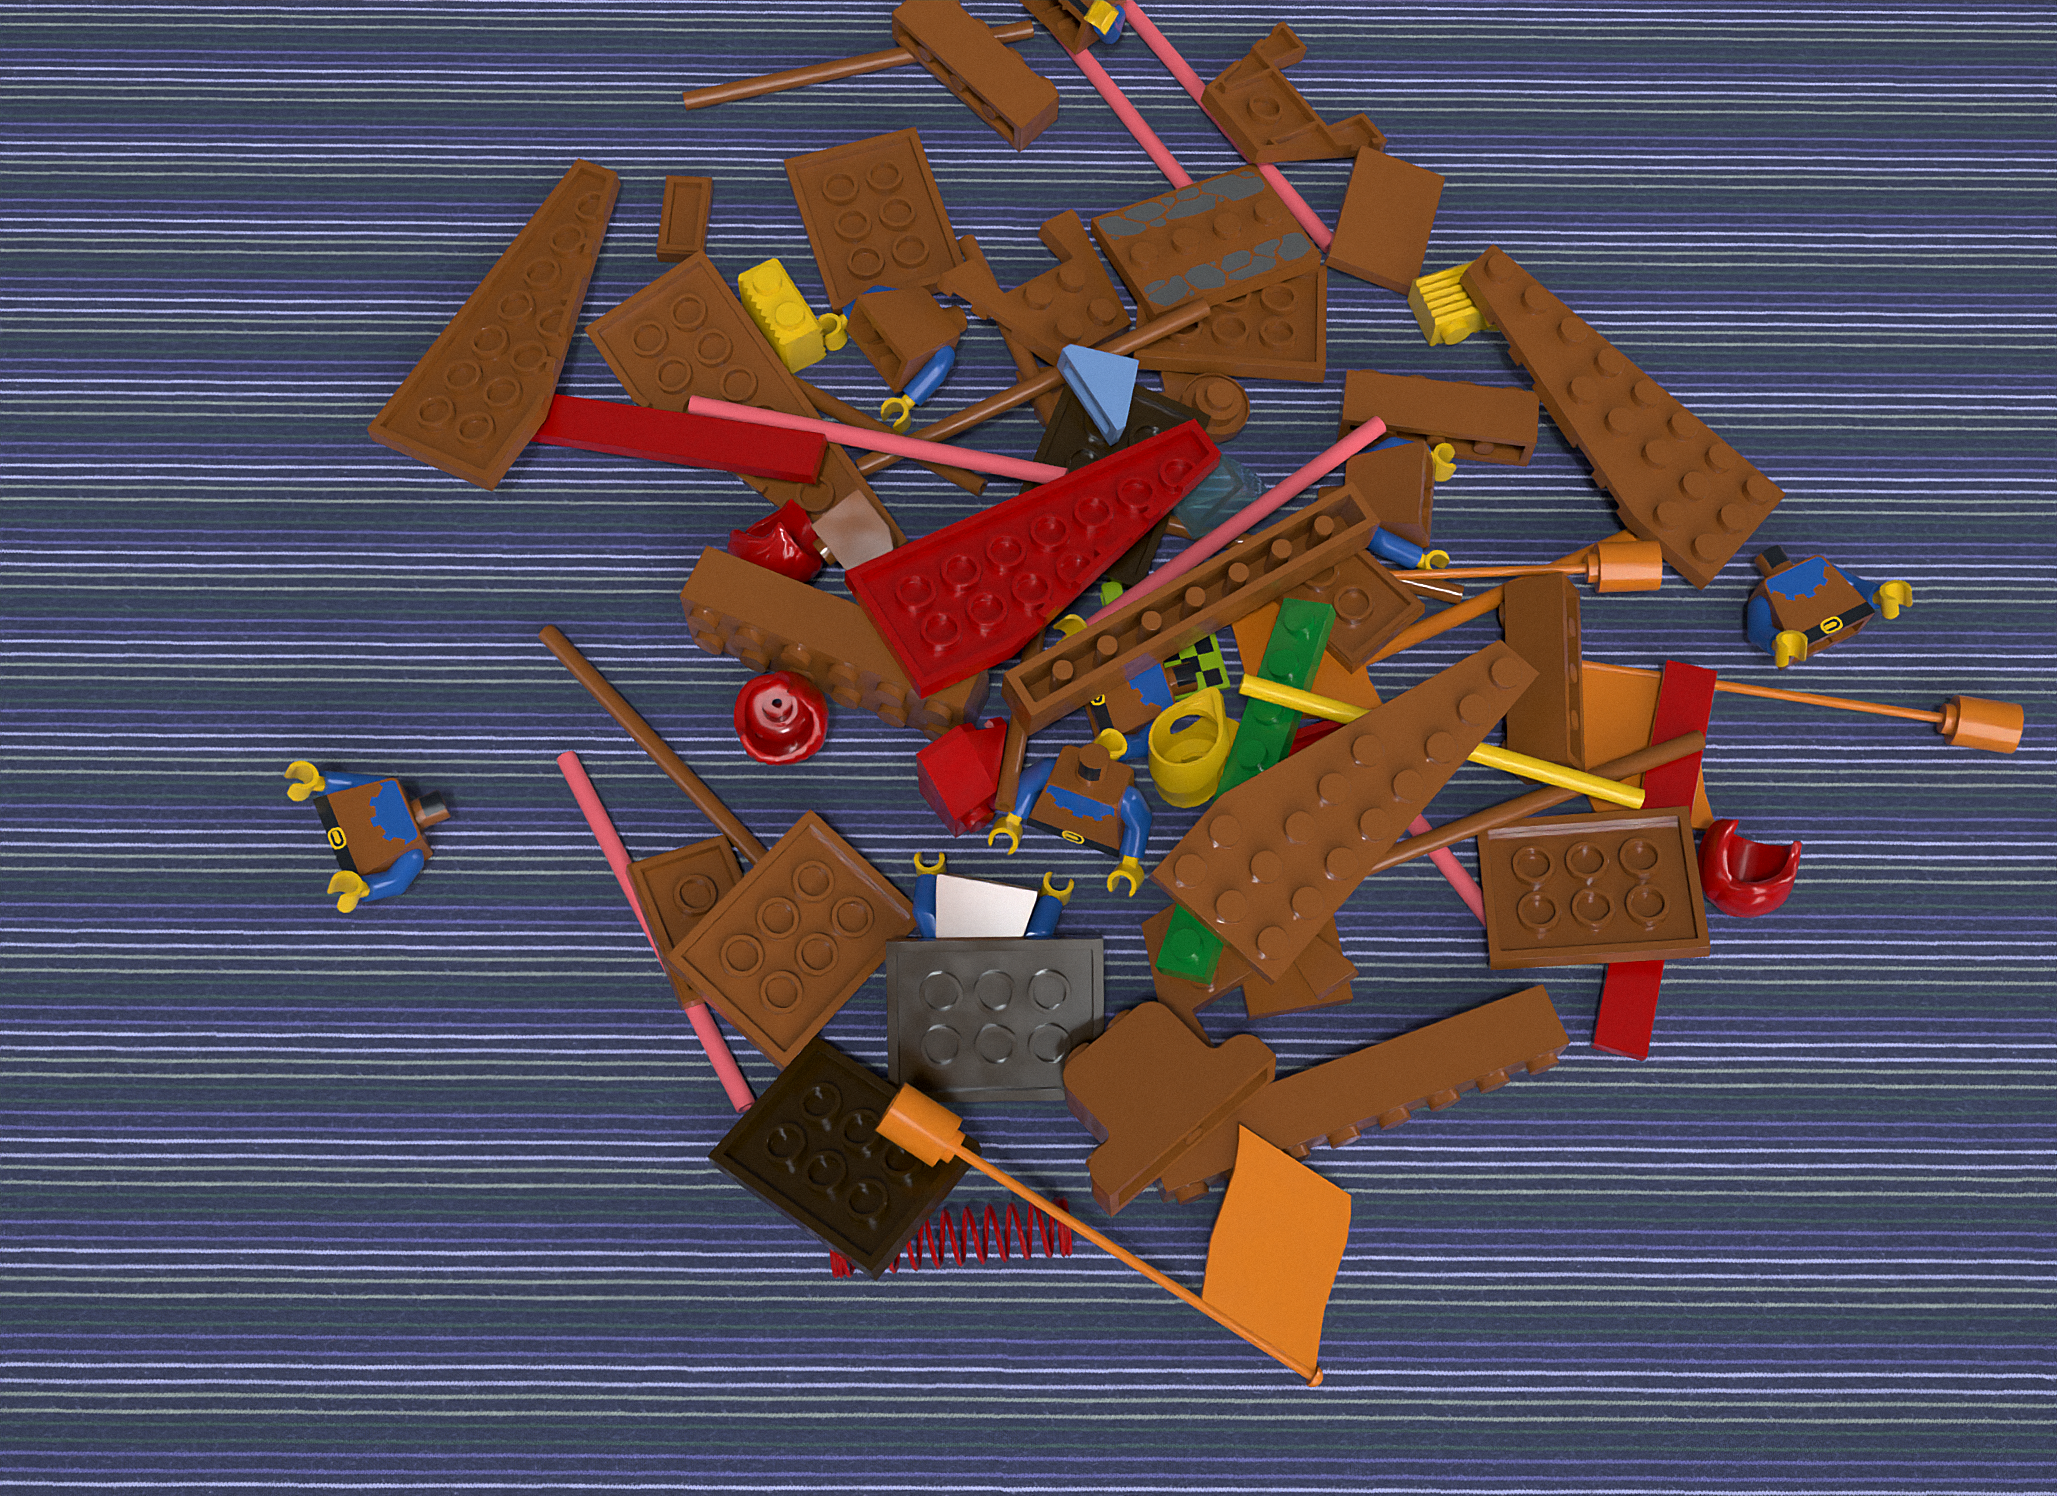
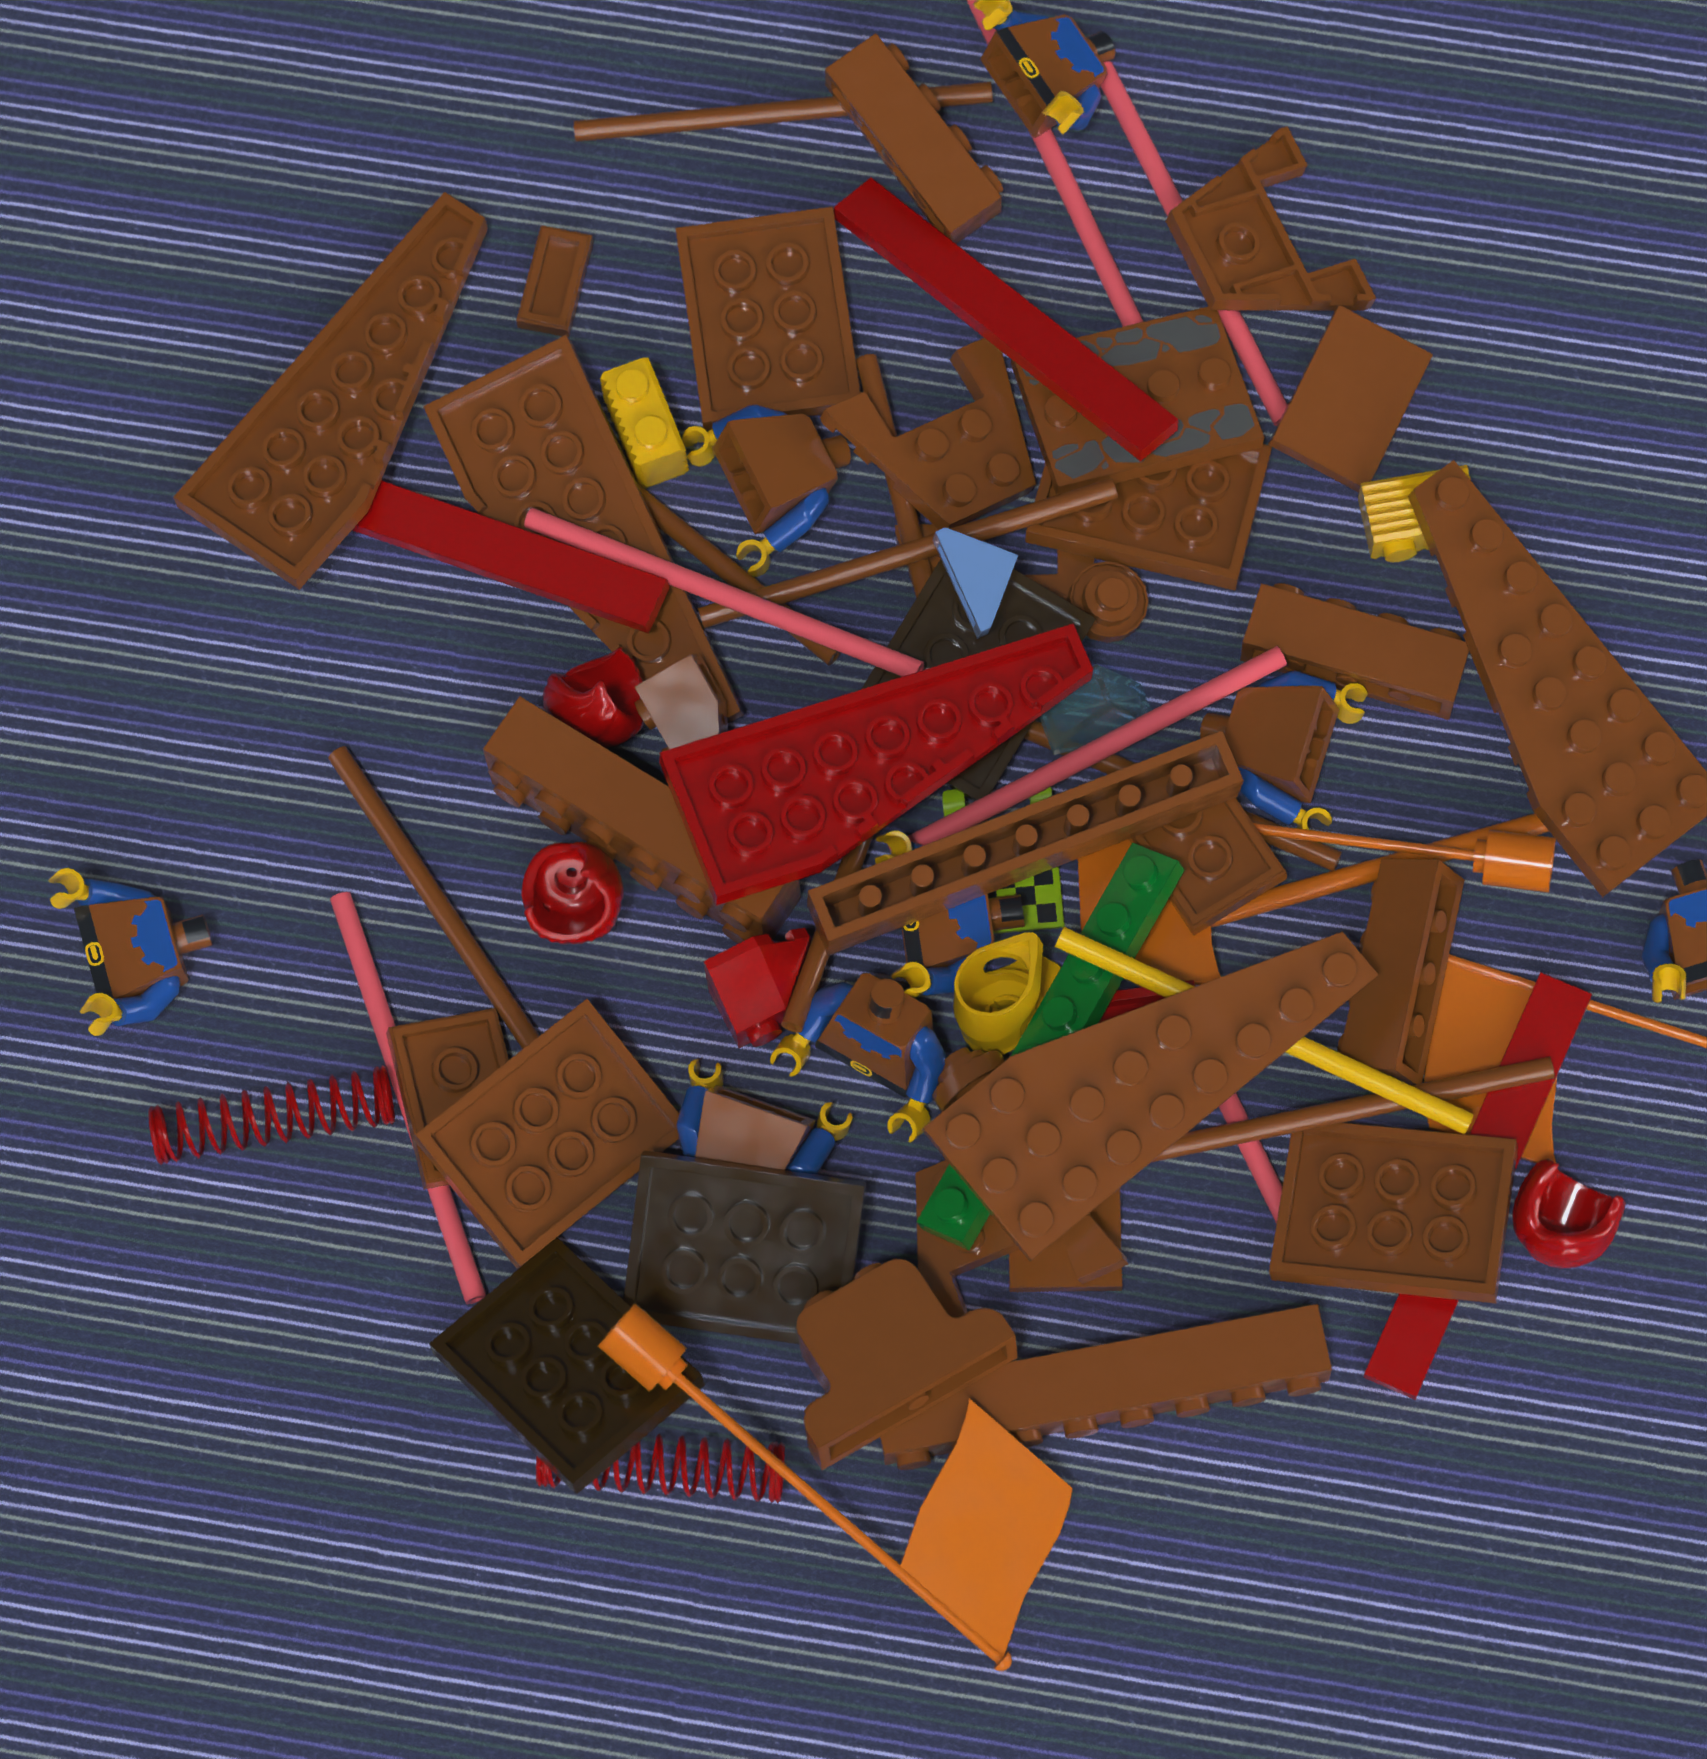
camera: 15 degrees right, 5 degrees up
none -> red piece [148,1065,395,1165]
none -> red tile [834,178,1179,462]
none -> dark orange plate [932,1047,1006,1112]

